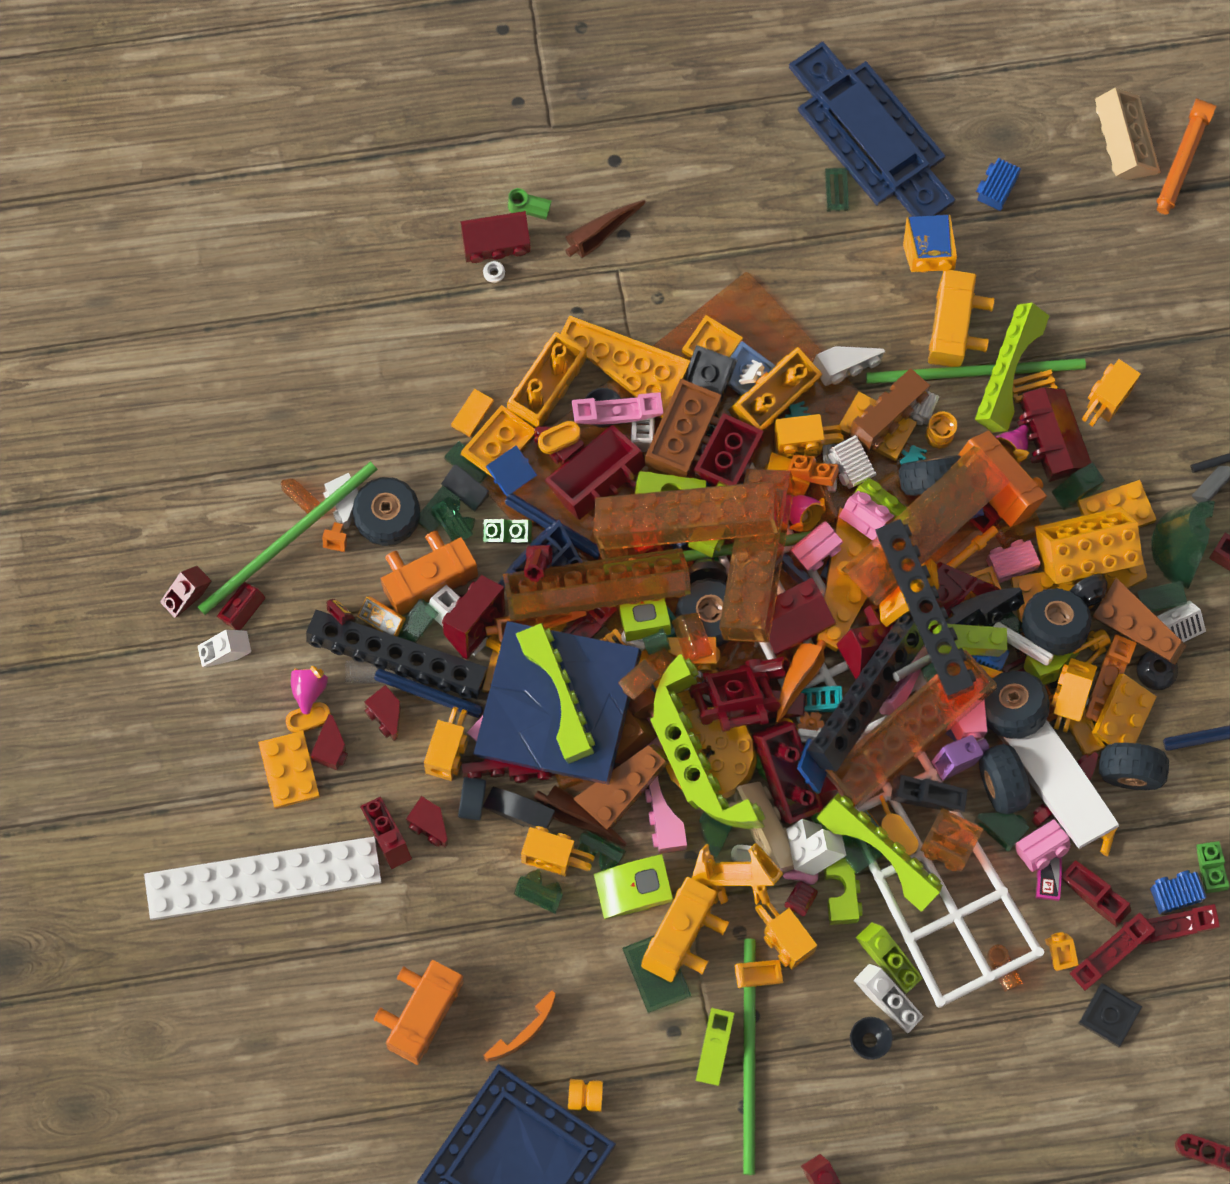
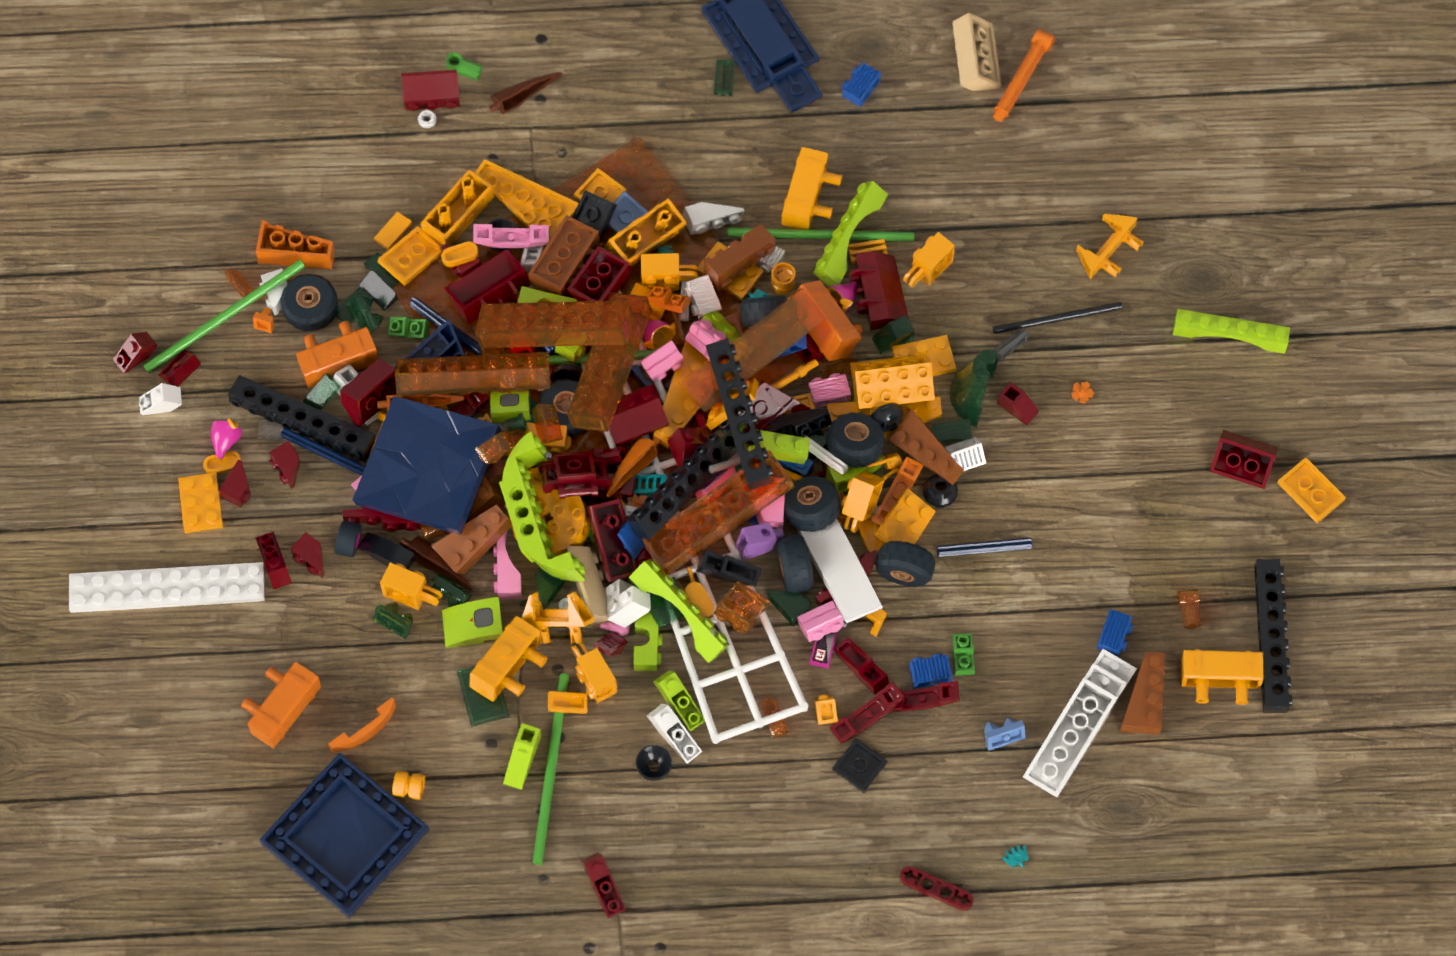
camera: 10 degrees right, 5 degrees down
dark red slope [326,599,356,625] -> none
tile [357,596,406,636] -> none
light orange brick [424,707,468,781] -> none
blue piece [486,445,537,496] -> none
lime arch [516,623,595,764] -> none
dark red piece [524,545,552,582] -> none
white piece [739,360,765,384] -> none
slope [903,215,957,272] -> none
none -> orange wedge [256,220,335,270]

